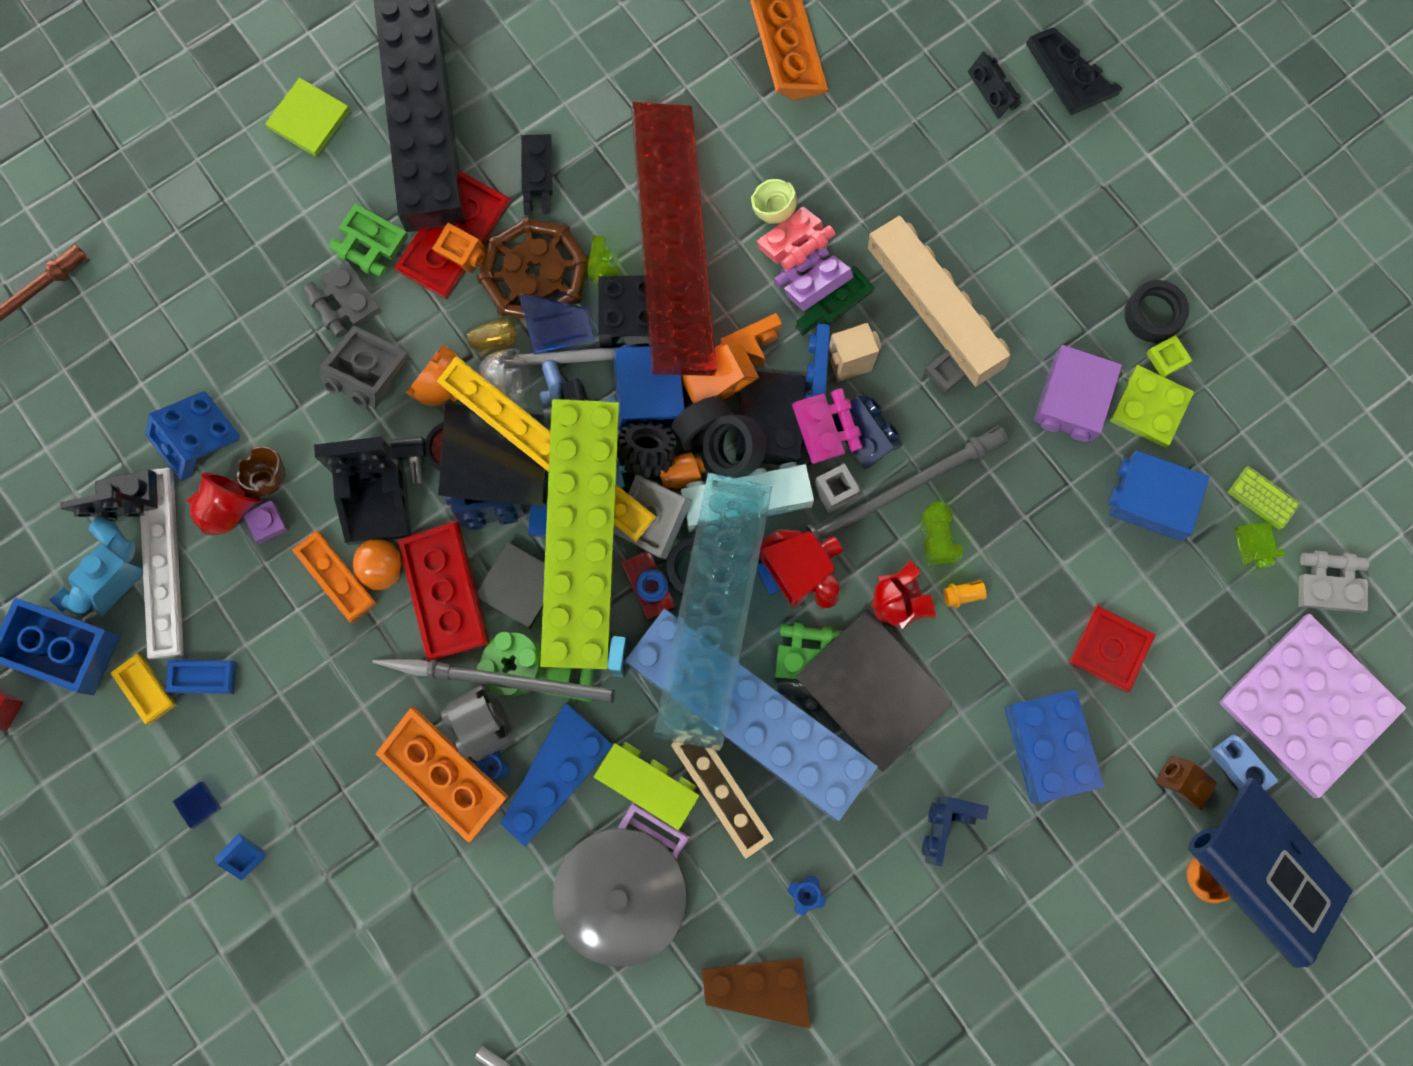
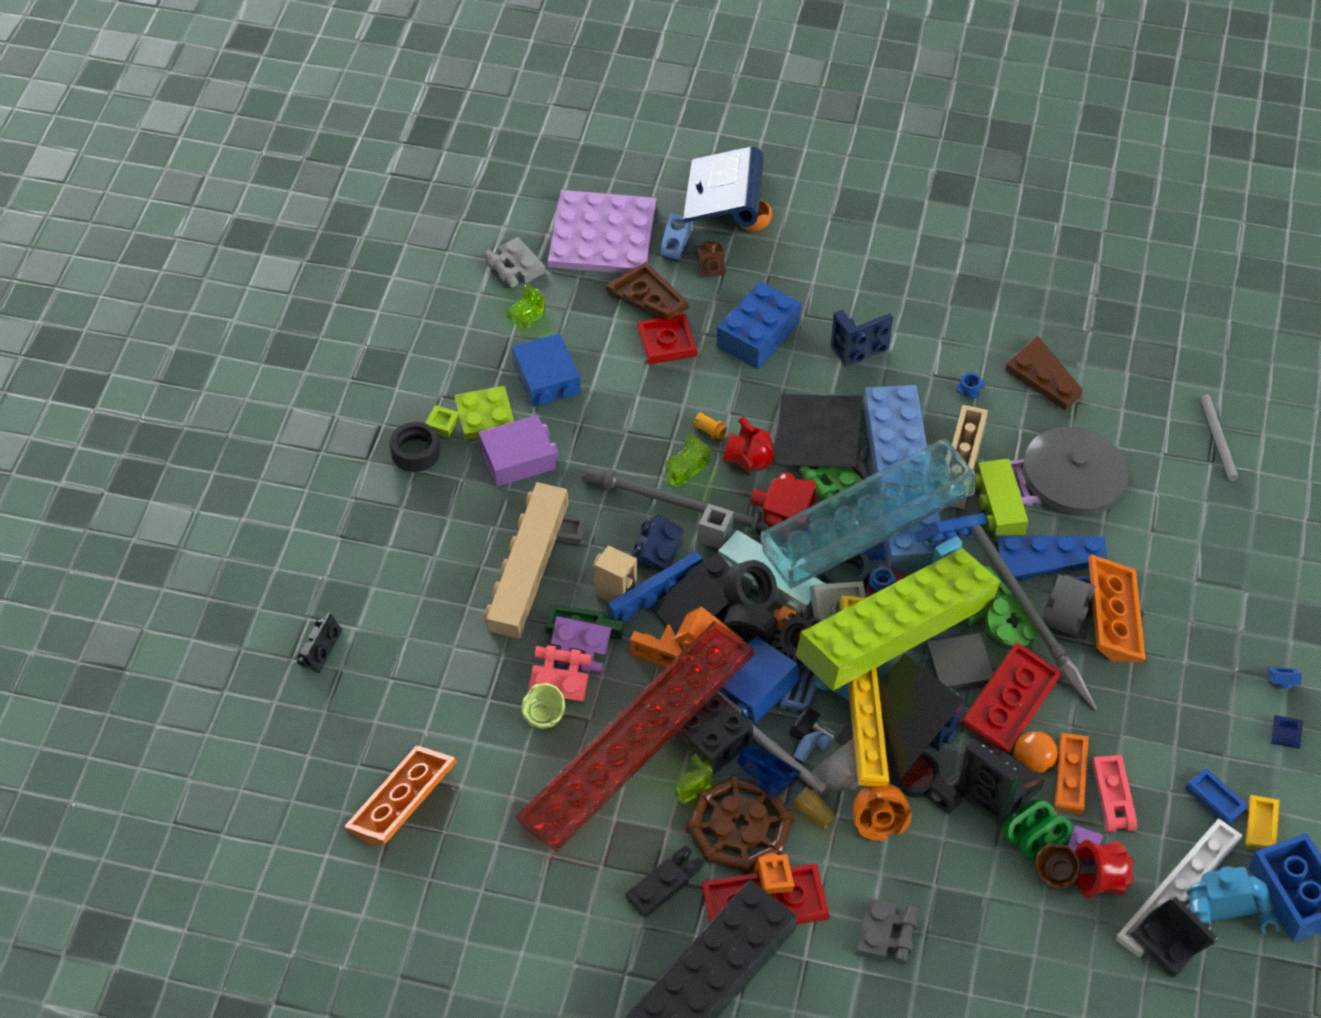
camera: 130 degrees left, 25 degrees down
blue bracket [145,391,240,481] -> none
dark grey plate [319,326,408,409] -> none
bright green plate [329,203,409,278] -> none
dark pink plate [792,388,863,464] -> none
black wing [1026,27,1123,115] -> none
lime tile [1227,466,1301,530] -> none
none -> reddish brown wing [606,262,689,321]
none -> blue plate [914,513,988,545]
none -> green plate [1002,799,1055,845]
none -> green plate [1020,815,1073,861]
none -> coral plate [1092,755,1137,833]

